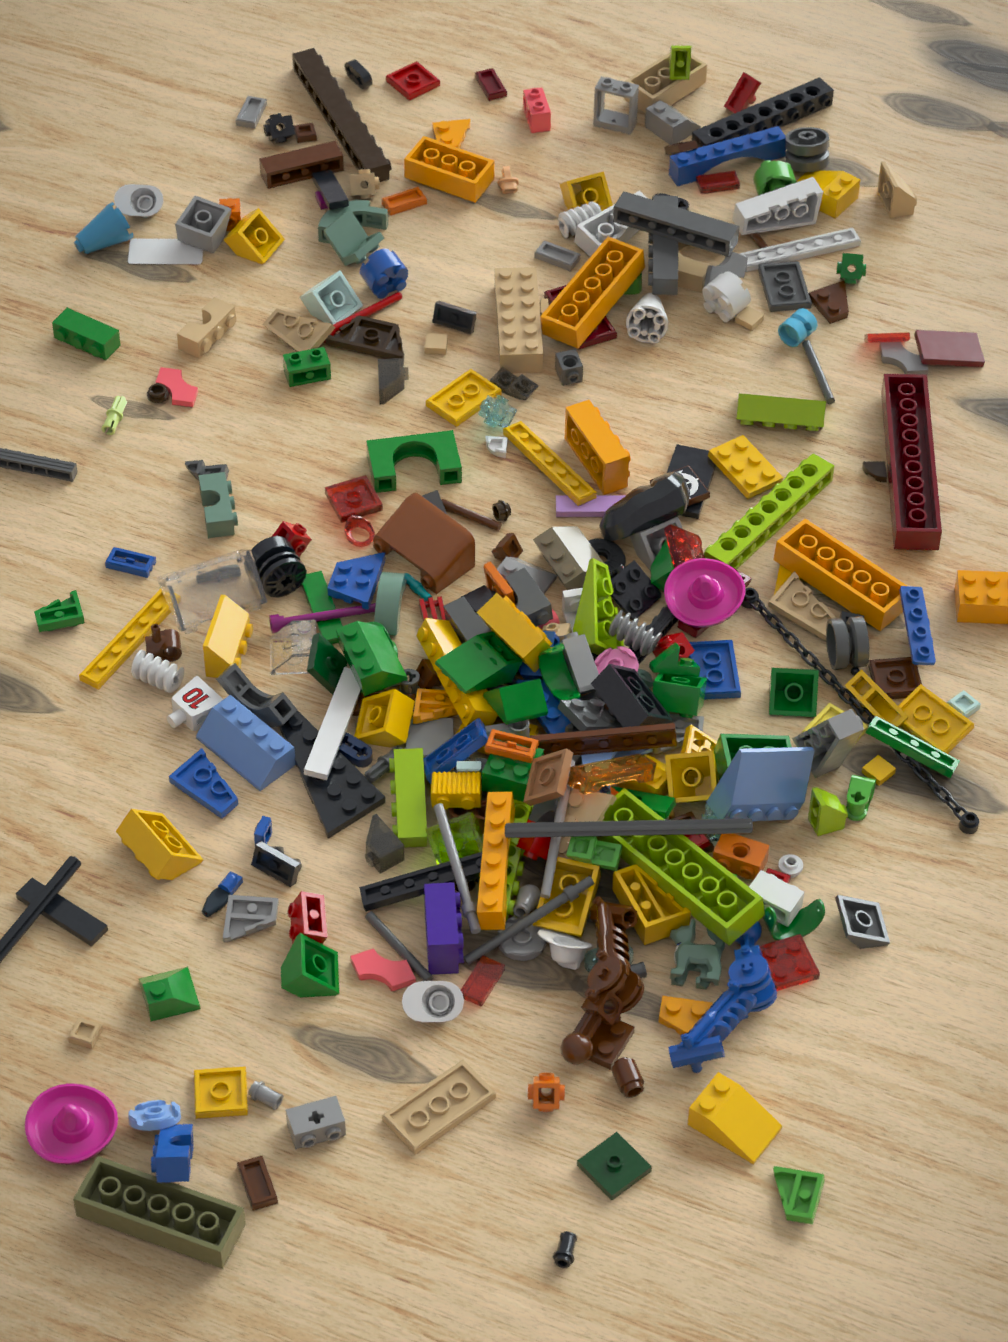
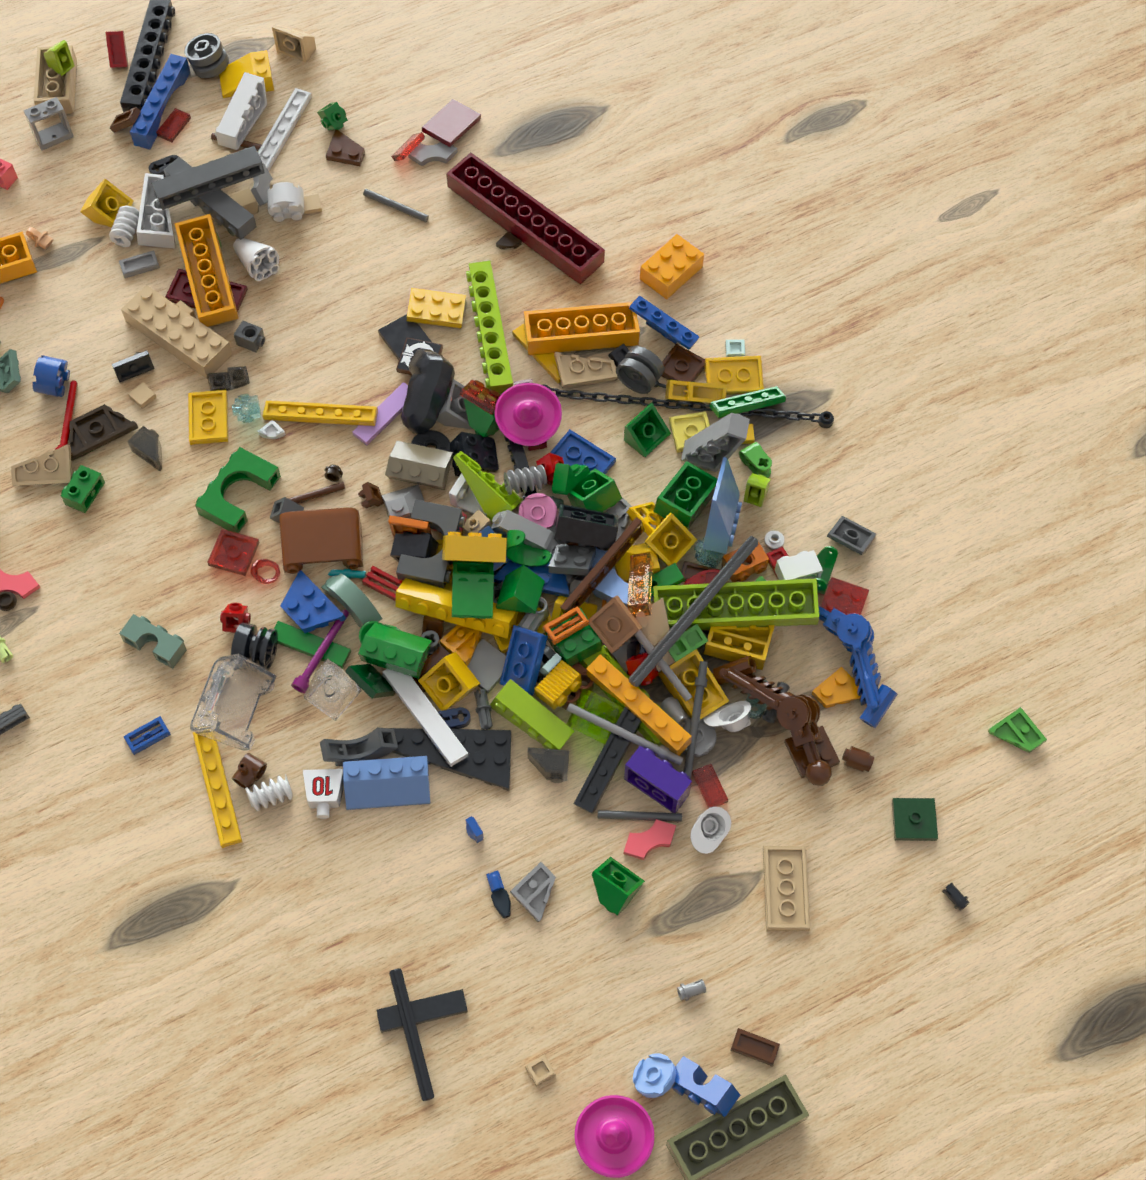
camera: 50 degrees left, 15 degrees up
green wing [34,590,85,632] -> none
yellow slope [116,809,204,880] -> none
green slope [139,967,200,1022] -> none
blue wing [169,748,238,819] -> none
dark grey slope [185,460,229,481] -> none
yellow tile [194,1066,248,1119] -> none
yellow slope [203,594,253,678] -> none
black tile [251,841,302,887] -> none
light grey brick [286,1096,346,1149] -> none
red brick [288,891,328,944] -> none
light aqua slope [300,270,363,324] -> none
orange brick [528,1072,565,1112] -> none
light orange brick [565,400,631,495] -> none
light grey slope [645,100,701,145] -> none
sand green animal [670,919,725,990] -> none
yellow slope [687,1072,782,1165] -> none
lime slope [736,393,826,431] -> none
bright green brick [753,160,797,196] -> none
dark grey tile [758,261,812,312] -> none
medium azure wheel [778,308,818,347] -> none

